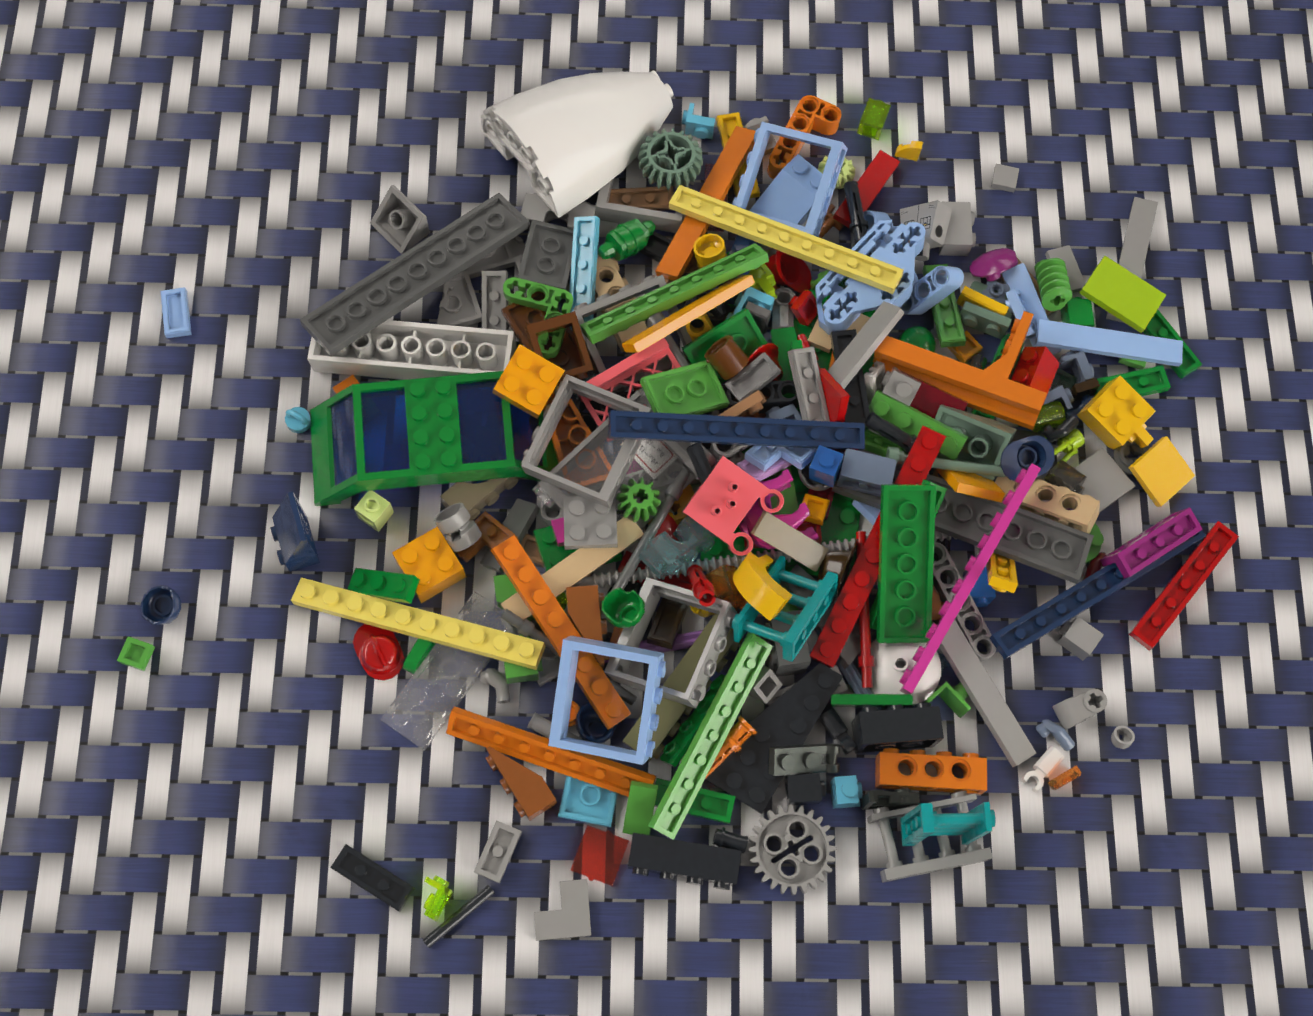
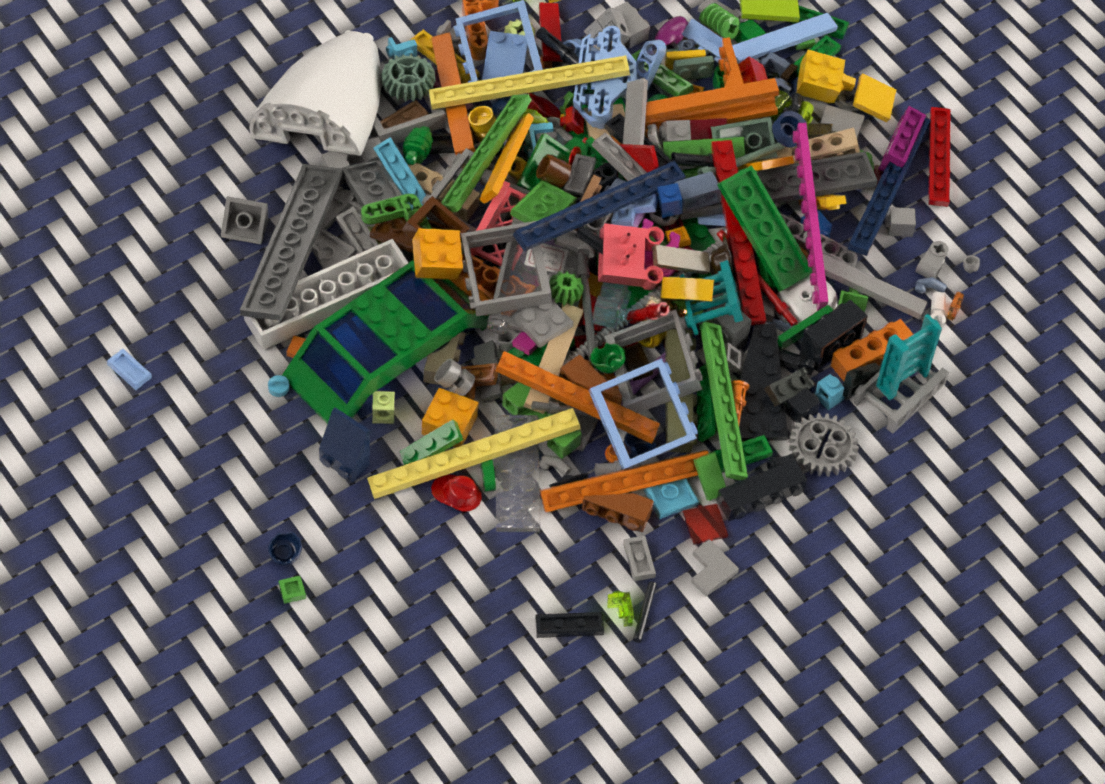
camera: 35 degrees left, 15 degrees down
none -> black piece [549,474,588,487]

